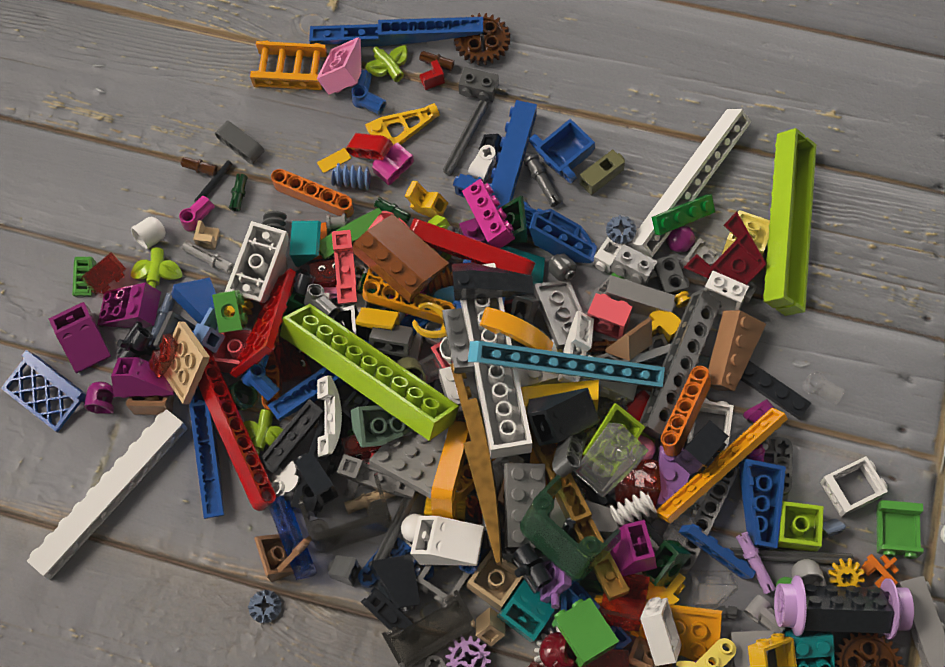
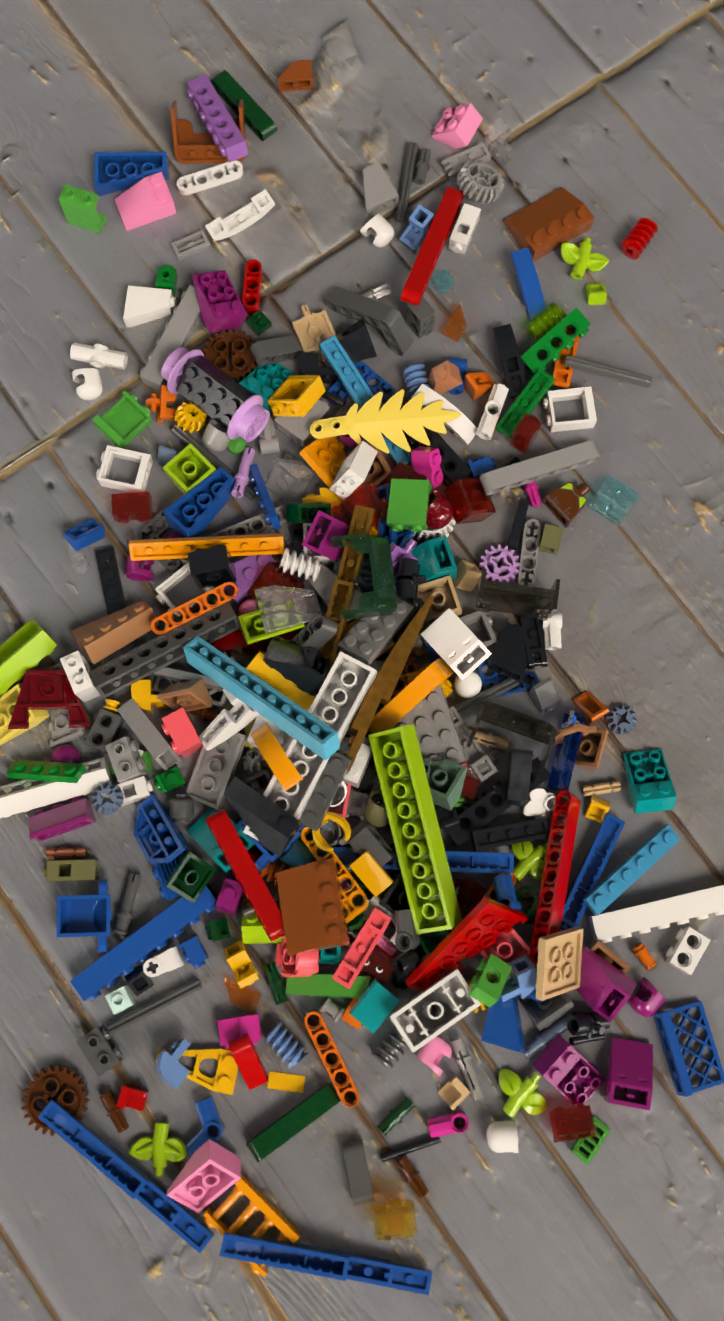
camera: 150 degrees left, 10 degrees up
clear red slope [149,334,178,378] -> none
white slope [317,375,342,458] -> none
dark pink brick [462,179,515,248] -> none
none -> magenta slope [28,796,96,842]
none -> nougat axle [46,847,86,859]
none -> blue slope [63,518,105,551]
none -> light aqua brick [105,985,136,1015]
none -> clear red brick [112,491,153,523]
none -> green bracket [154,766,186,795]
none -> medium blue brick [156,1039,190,1089]
none -> dark green tile [205,917,231,942]
none -> blue slope [219,1232,432,1295]
none -> clear orange slope [224,978,262,1014]
none -> dark green beam [246,1083,341,1162]
none -> clear yellow brick [372,1198,417,1240]
none -> bright pink helmet [416,1037,452,1077]
none -> white piece [541,612,562,650]
none -> orange slope [572,691,609,726]
none -> tan axle [582,781,621,796]
none -> dark azure plate [582,824,681,916]
none -> yellow slope [584,795,610,824]
none -> teal slope [623,748,677,814]
none -> orange pin [632,943,657,970]
none -> white brick [665,927,711,975]

